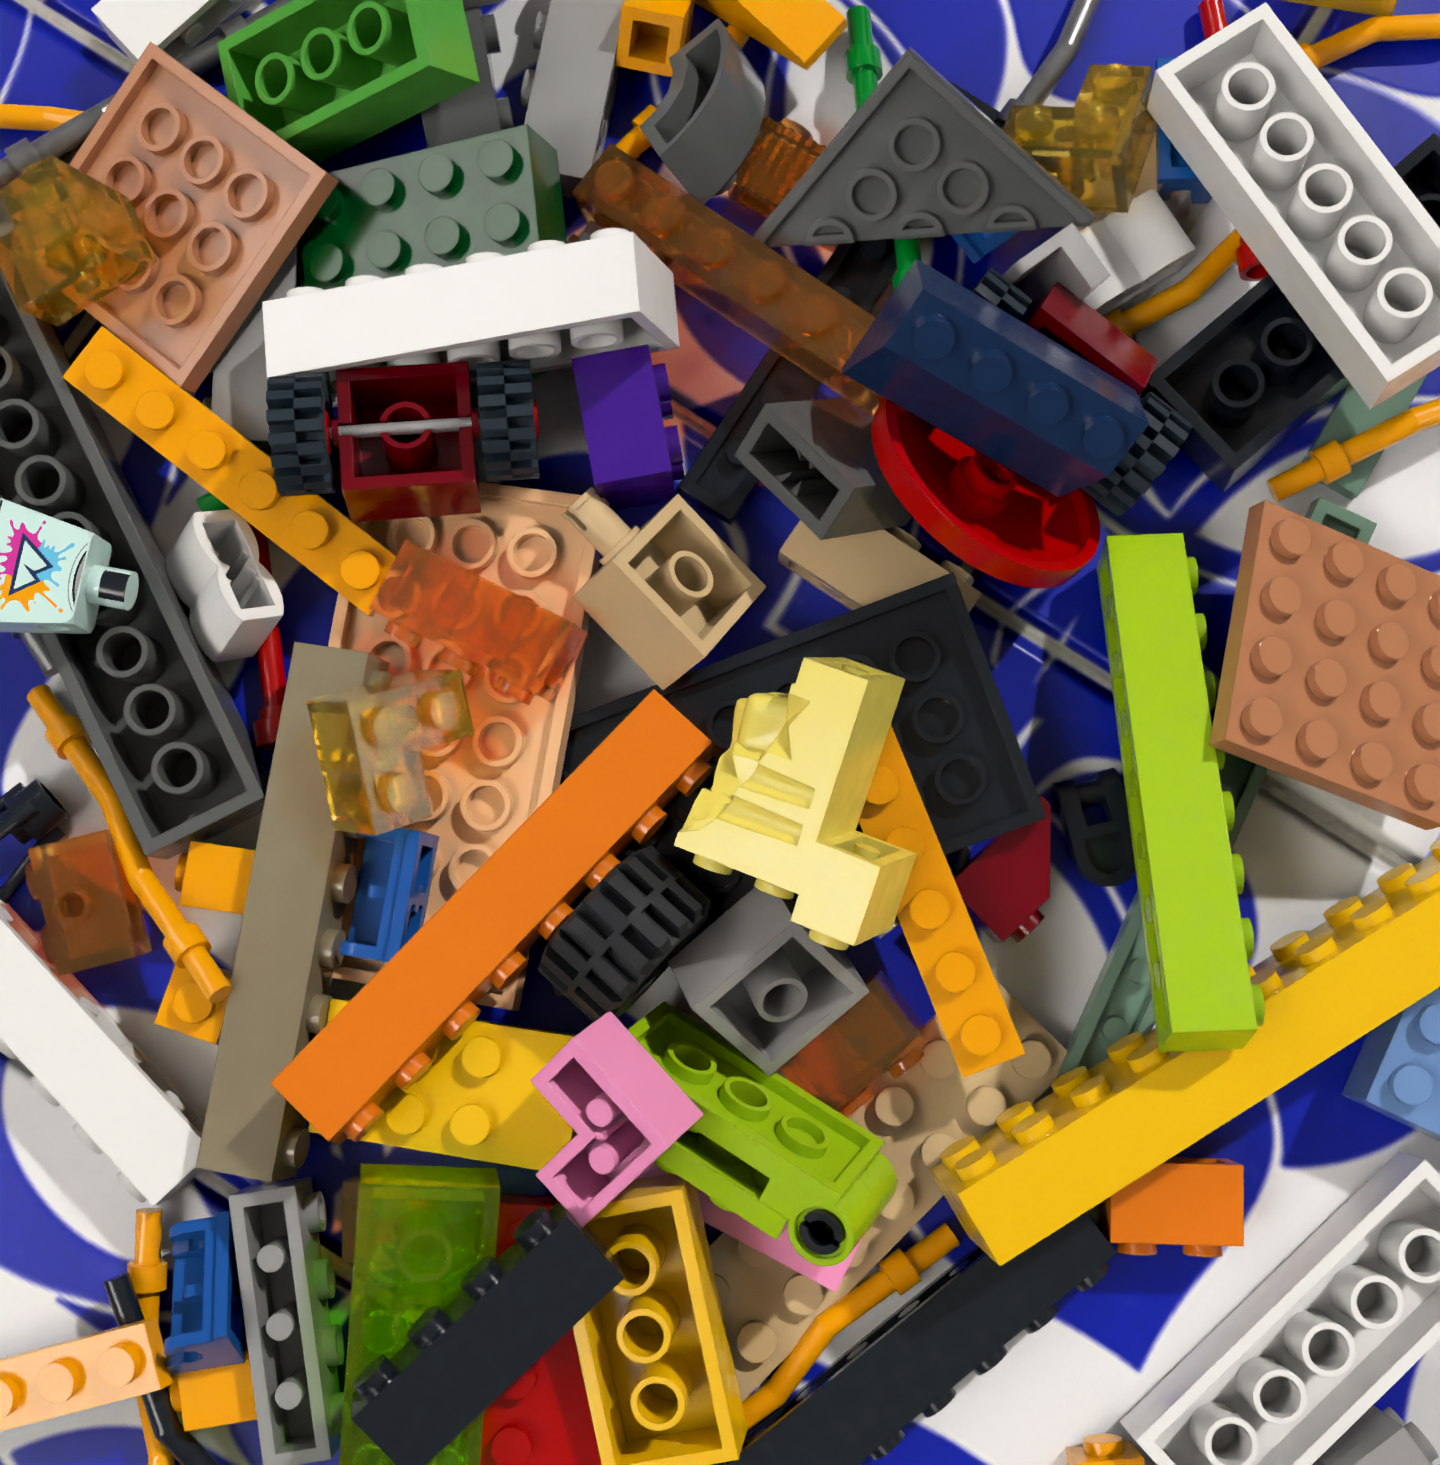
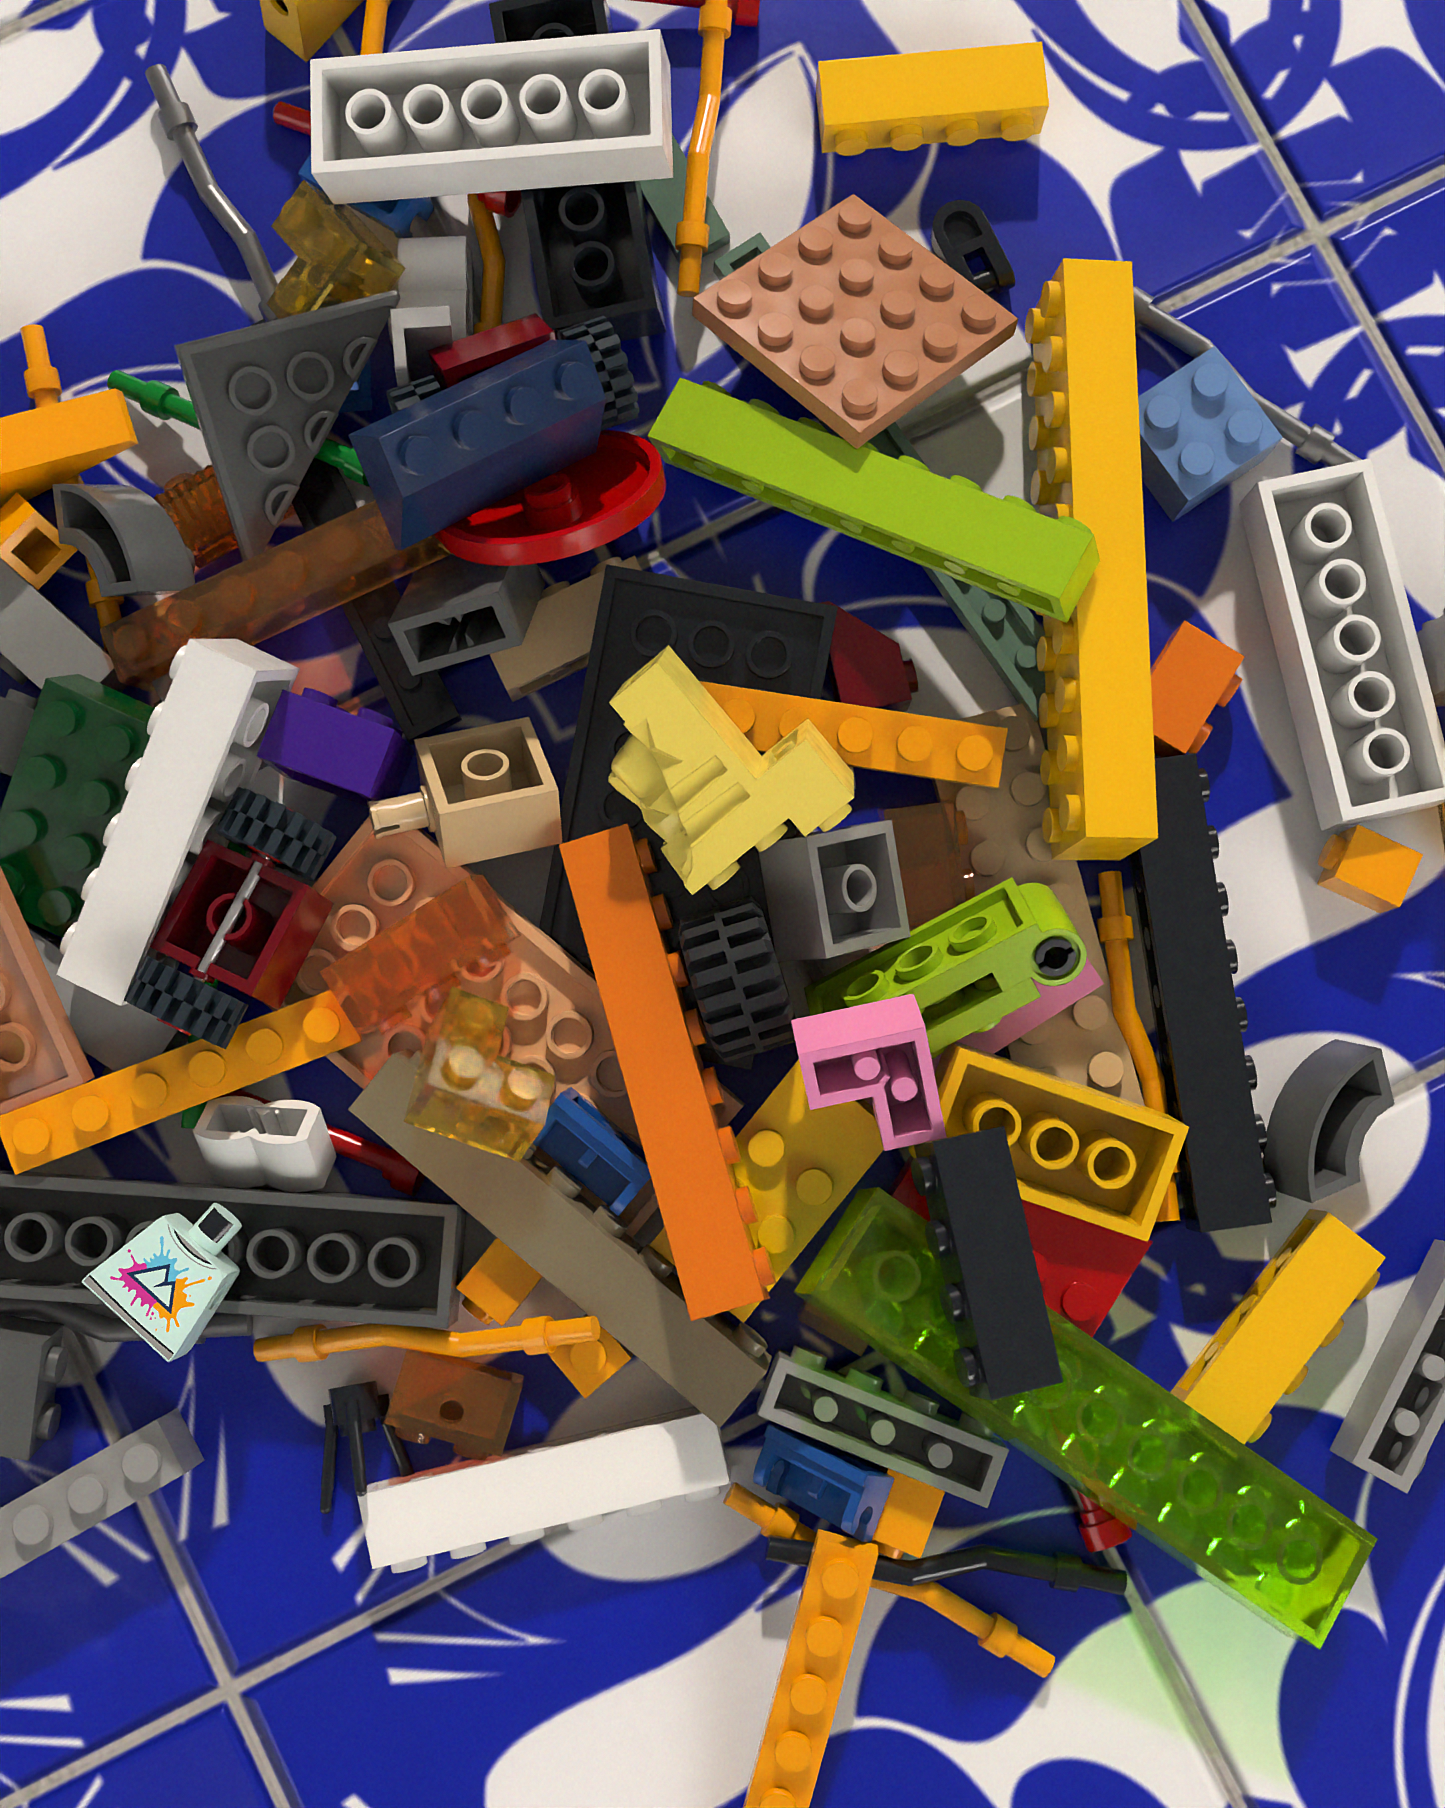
camera: 60 degrees left, 0 degrees up
black plate [1051,768,1136,887] -> none

